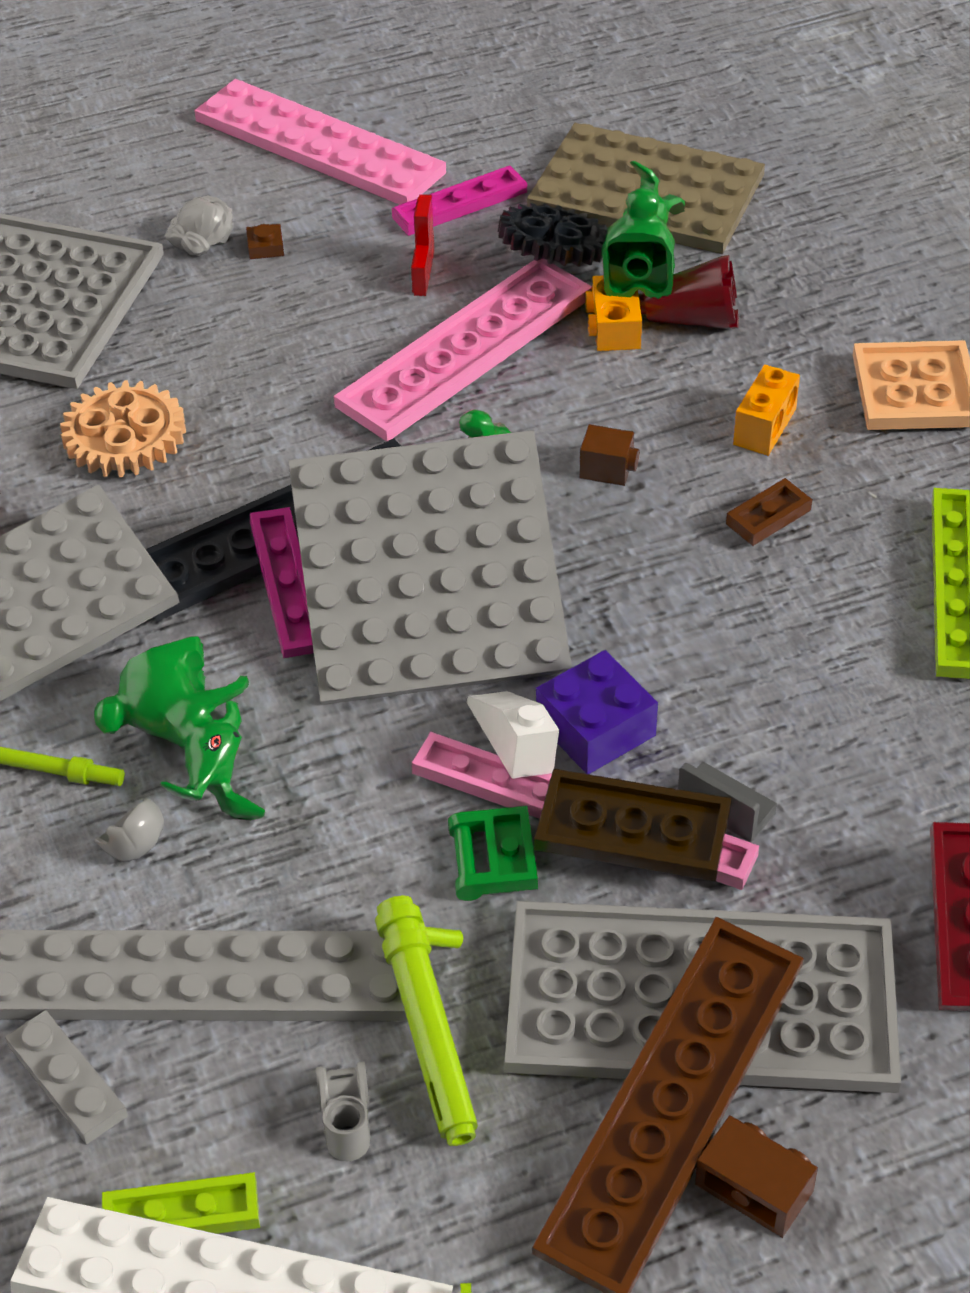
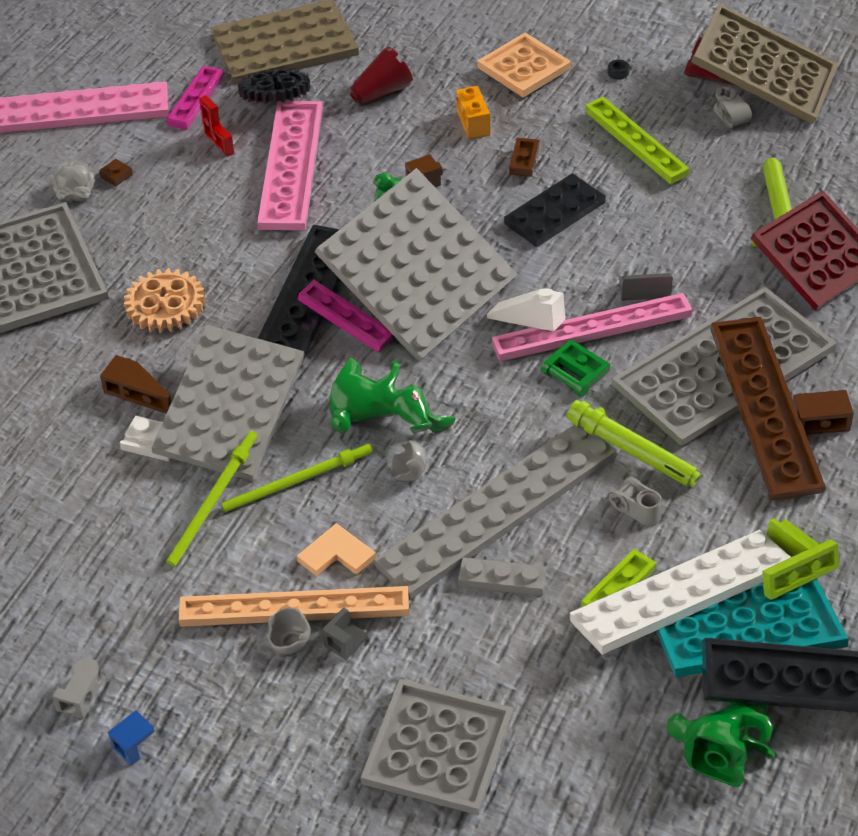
camera: 40 degrees left, 0 degrees up
dark brown plate [534,768,731,882] -> none
dark purple brick [536,650,658,774] -> none
light orange brick [585,275,642,351] -> none
green animal [602,161,685,299] -> none
none -> black plate [504,173,606,247]

